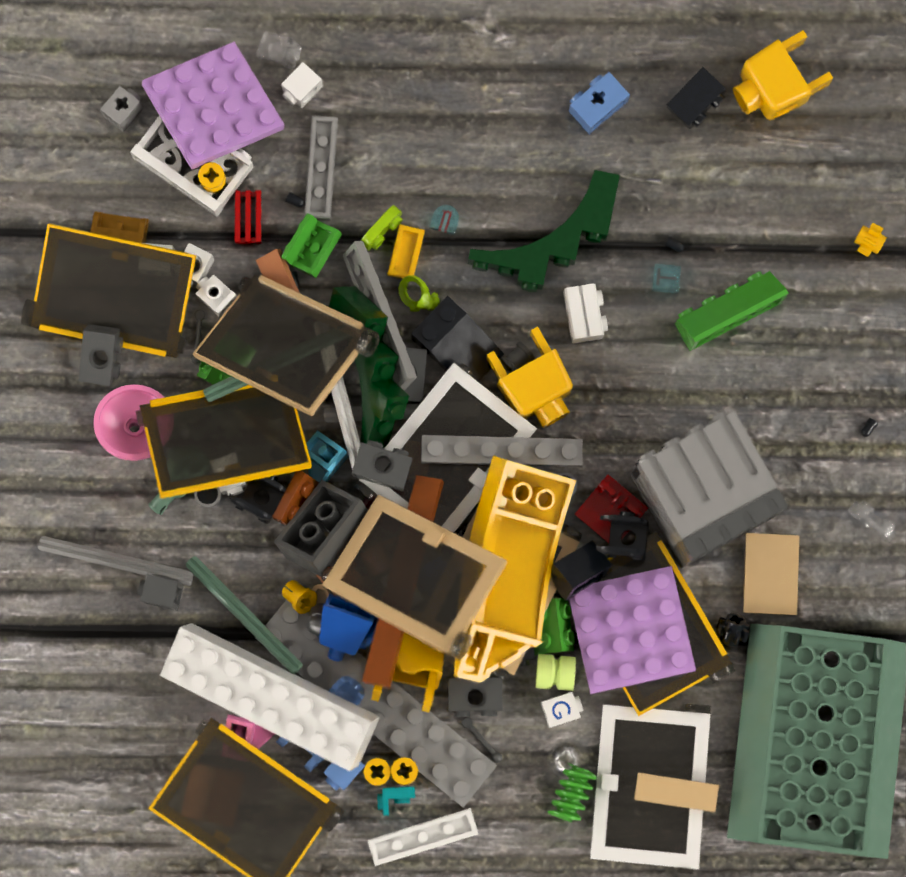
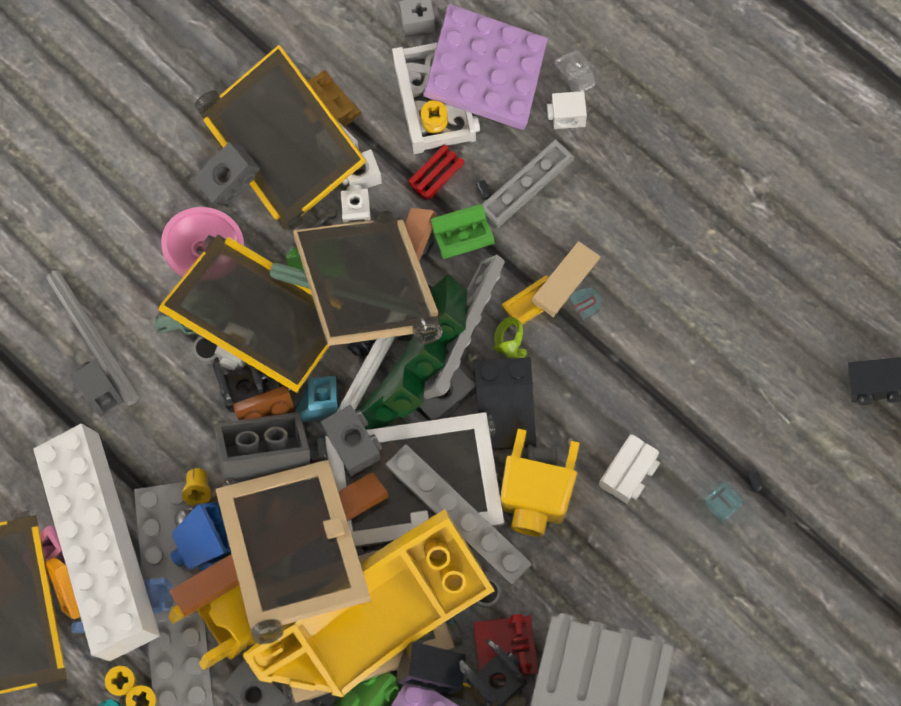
camera: 50 degrees right, 10 degrees down
sand green axle [186,556,303,674] -> none
medium blue brick [323,762,365,791] -> none
lime plate [361,205,403,251] -> none
dark green arch [468,170,620,292] -> none
medium blue brick [569,72,630,134] -> none
bright green slope [675,271,789,351] -> none
none -> light orange tile [45,557,80,620]
none -> tan tile [531,241,600,318]

